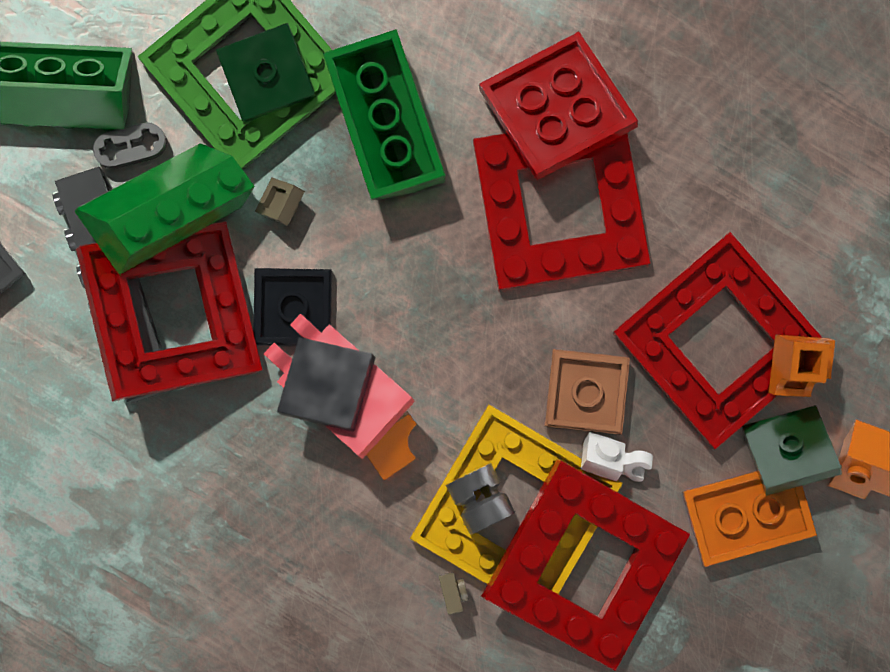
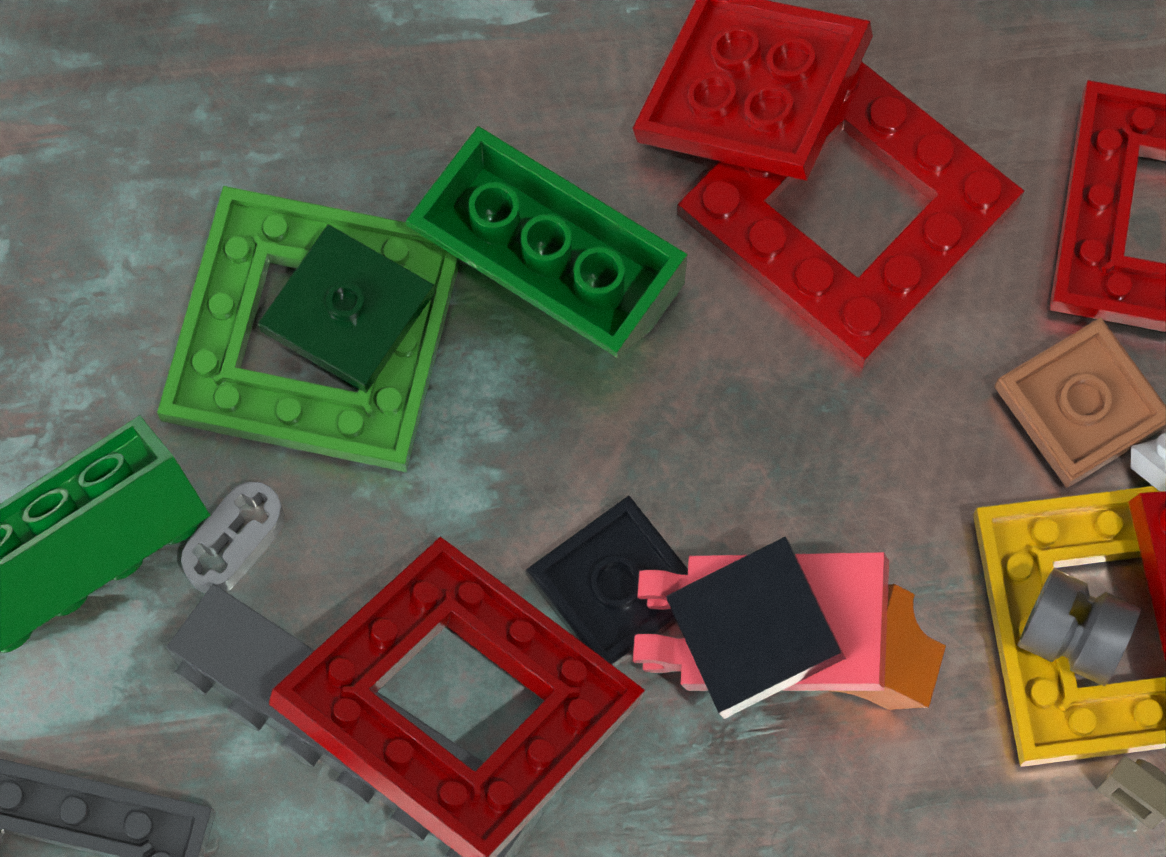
camera: 35 degrees left, 15 degrees down
green slope [75,143,255,275] -> none
dark tan plate [255,178,305,226] -> none

